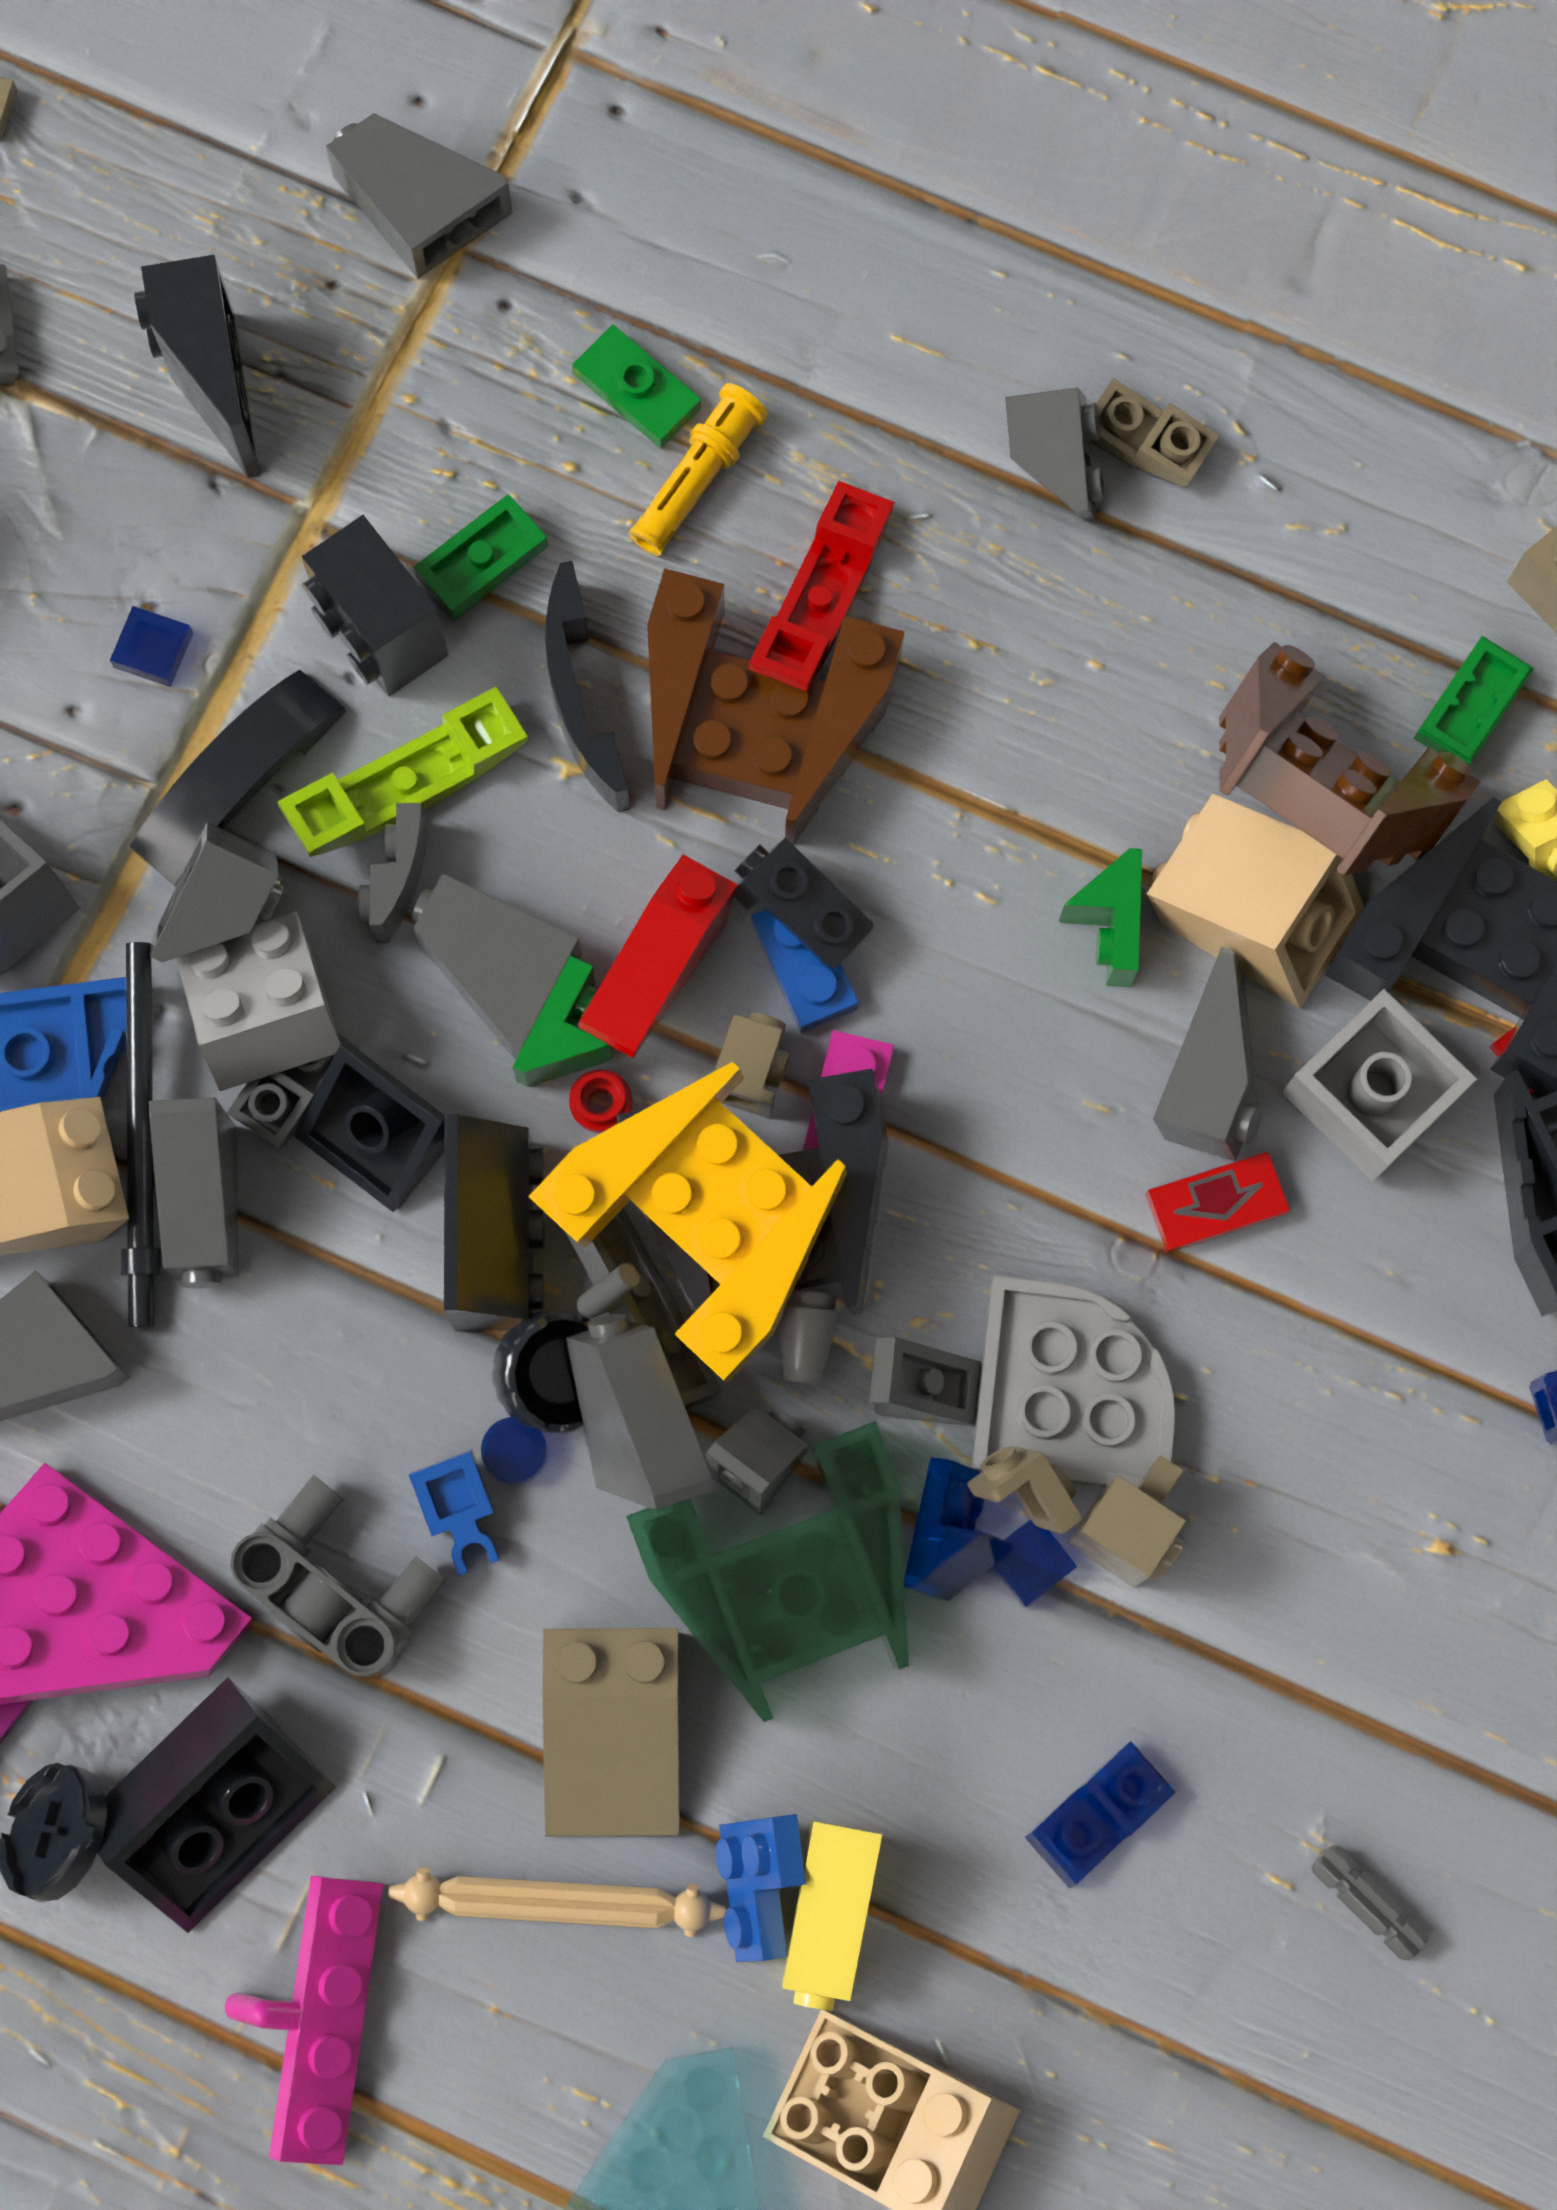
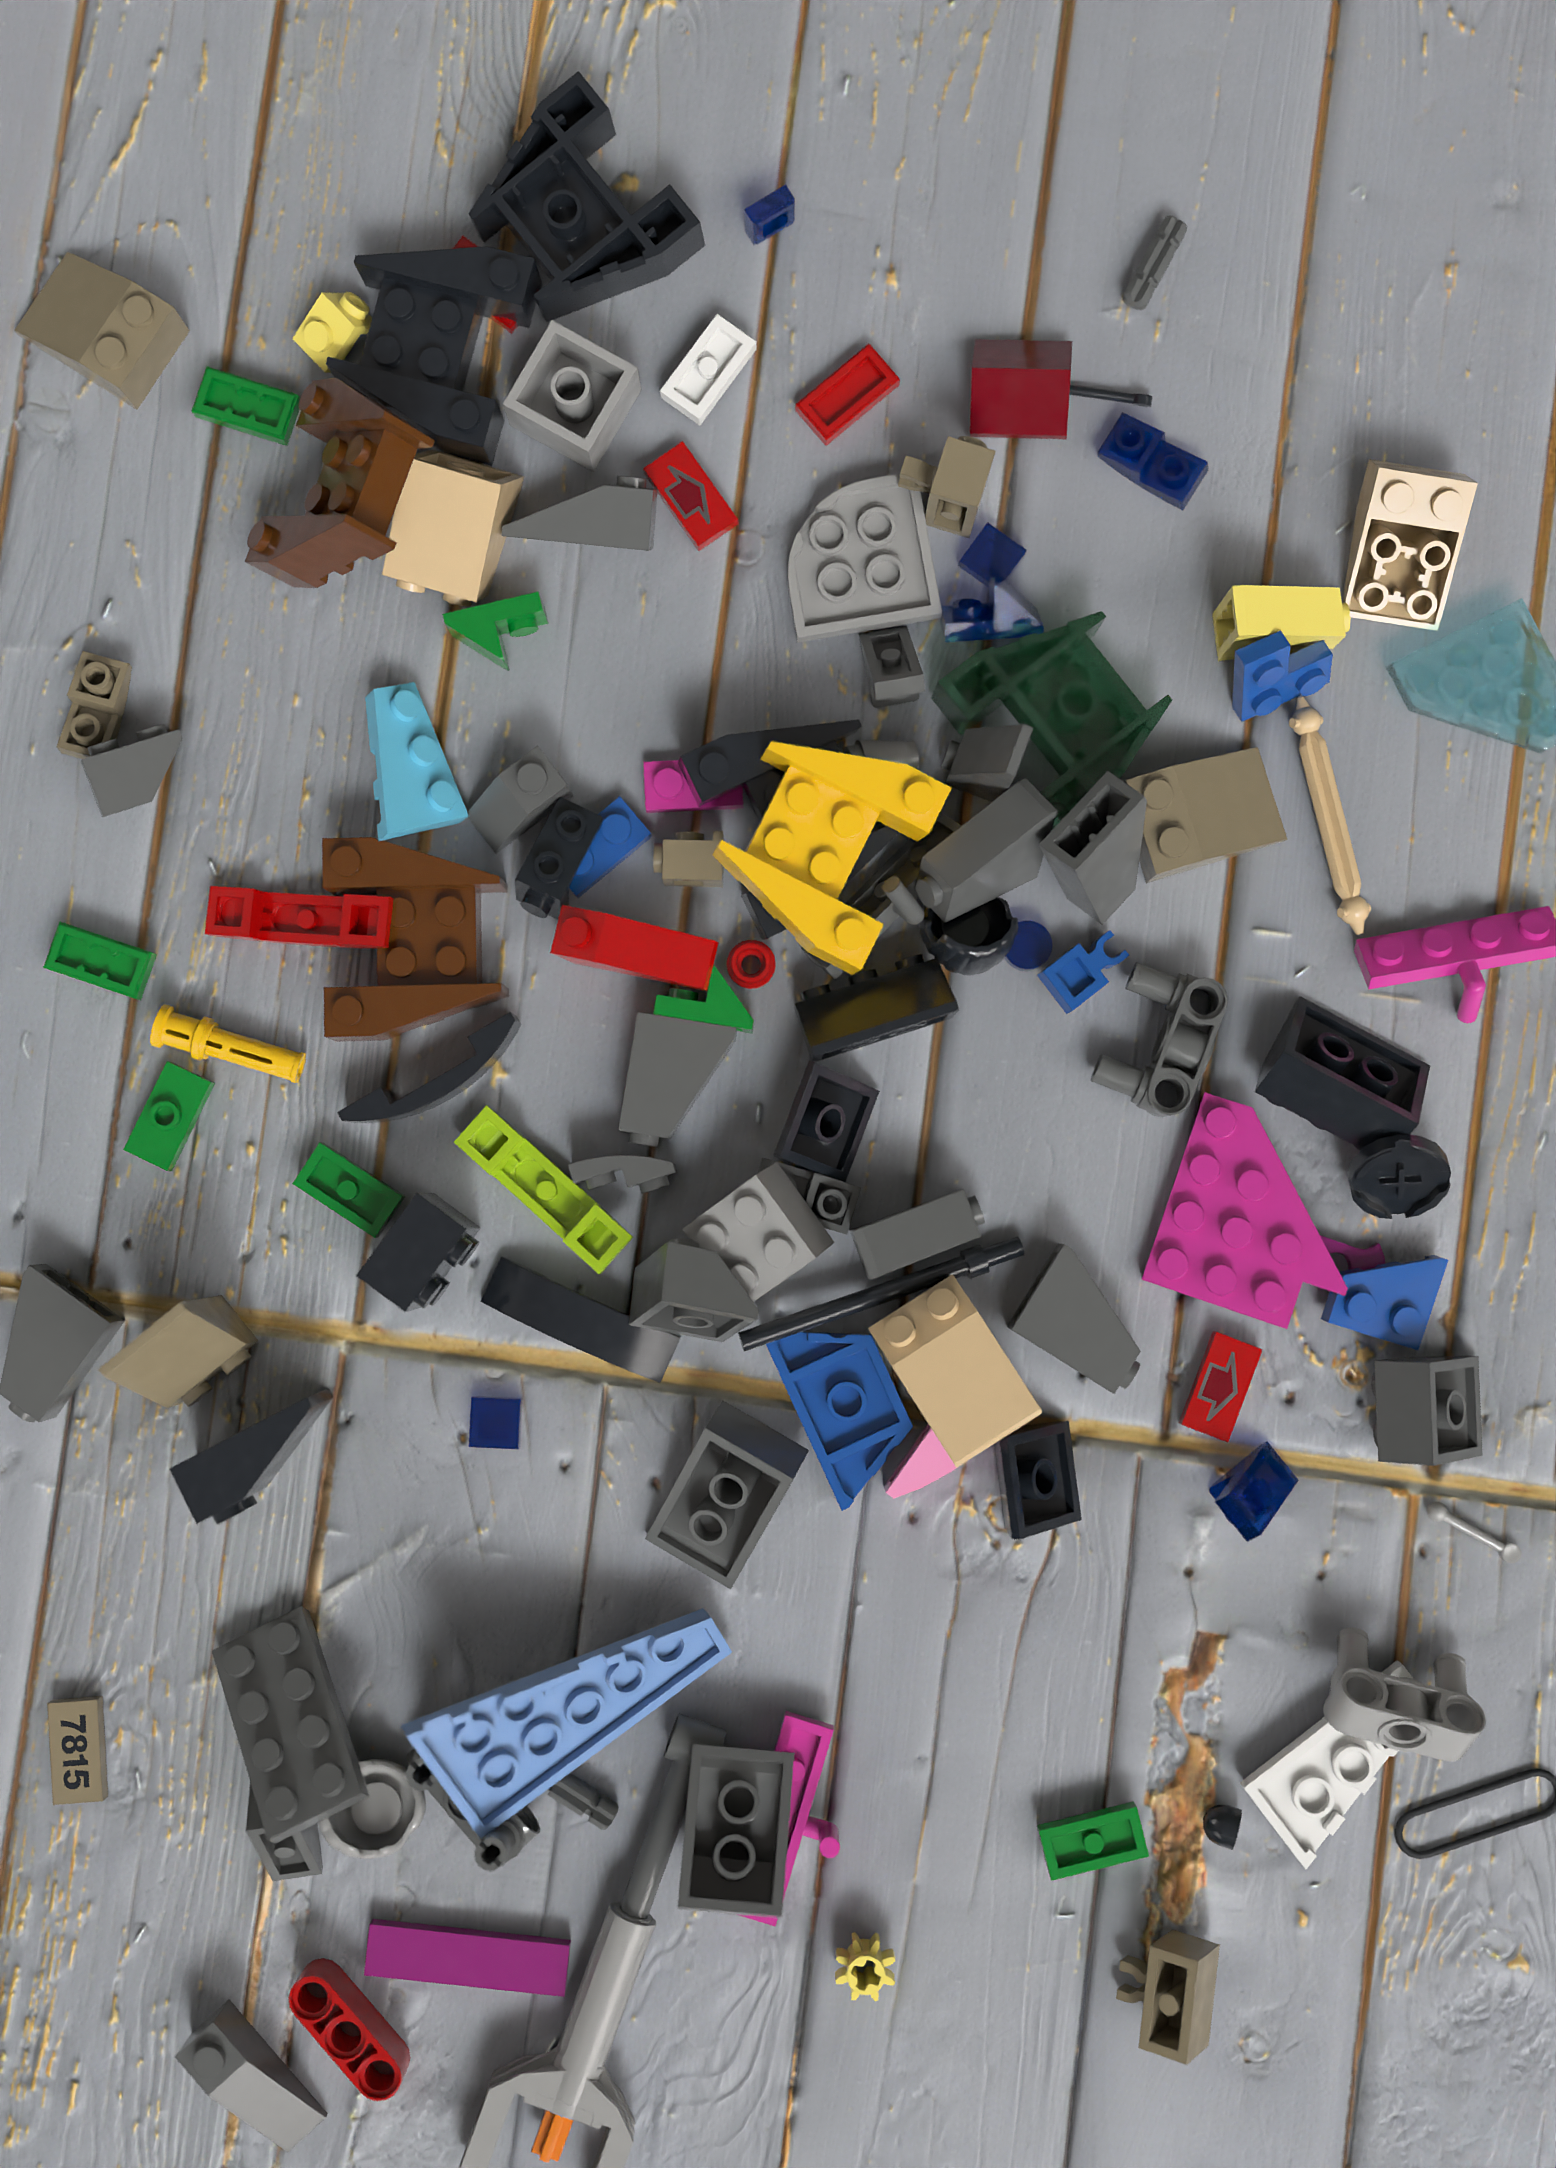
camera: 100 degrees left, 10 degrees up
dark tan bracket [967,1446,1083,1534] -> none
none -> green plate [43,921,157,1000]
none -> dark tan slope [98,1295,258,1408]
none -> medium azure wing [365,682,469,841]
none -> dark grey slope [467,745,573,854]
none -> white plate [660,314,757,426]
none -> red tile [795,343,900,446]
none -> dark red slope [970,339,1072,439]
none -> dark grey slope [1039,771,1147,925]
none -> black hinge [1070,385,1153,407]

